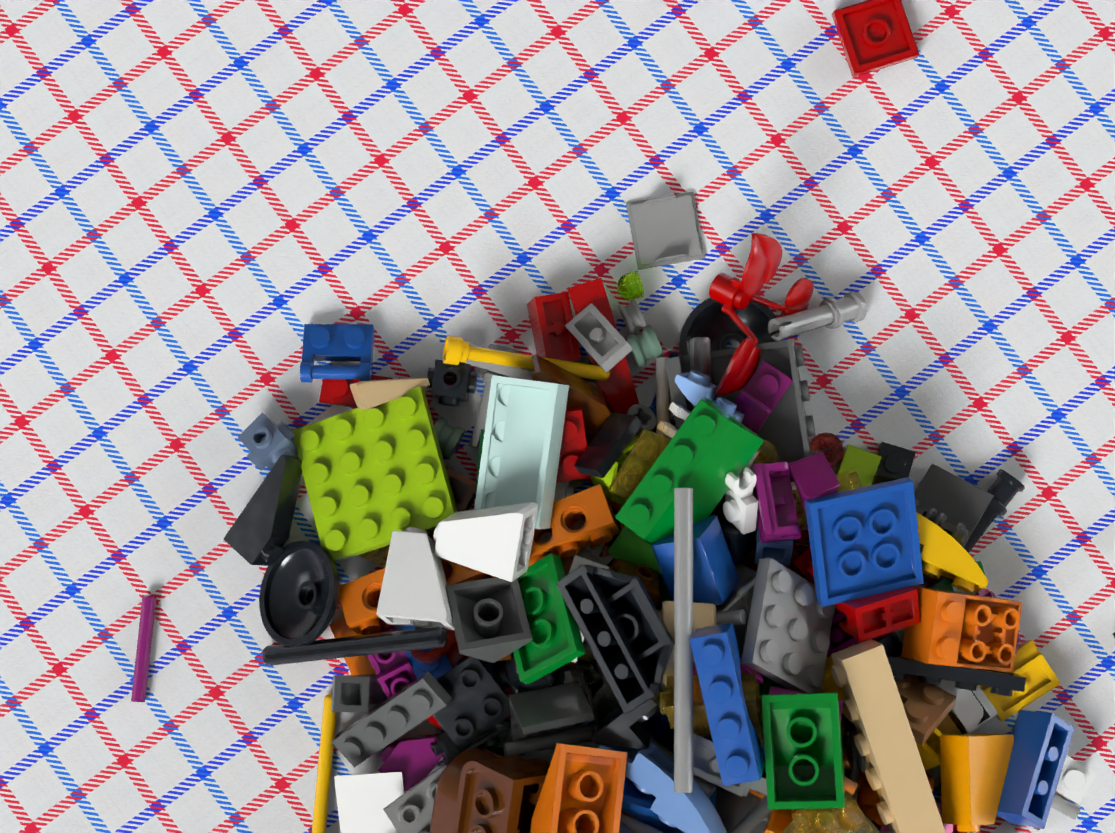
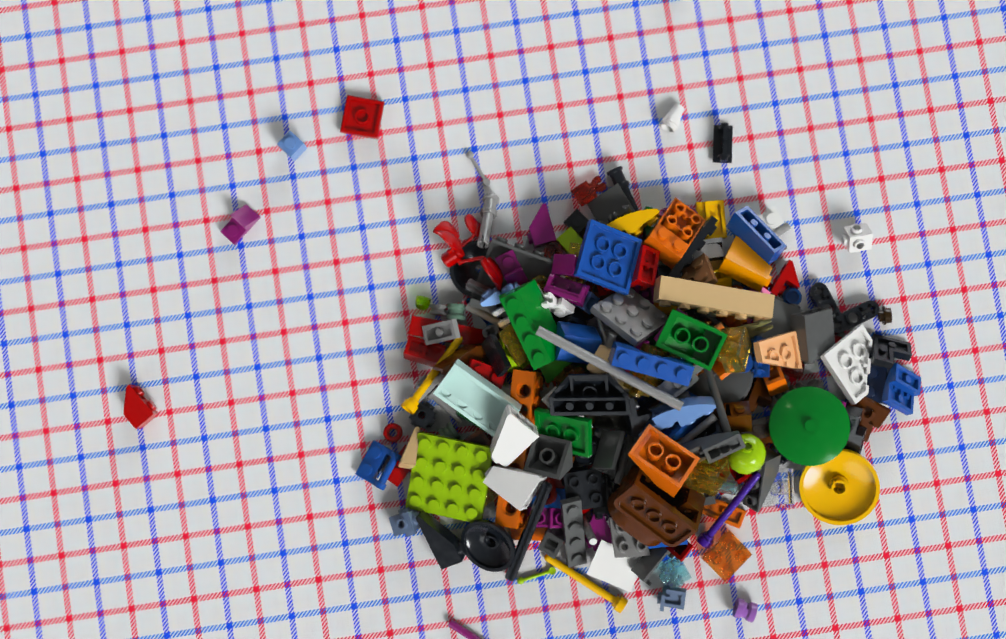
camera: 65 degrees left, 0 degrees up
light grey piece [626,192,705,270] -> none
none -> red plate [383,423,403,442]
none -> light grey hinge [466,151,490,186]
none -> lime hinge [517,567,556,584]
none -> magenta slope [526,203,556,248]
none -> clear red plate [571,176,607,207]
none -> light grey bar [583,513,597,545]

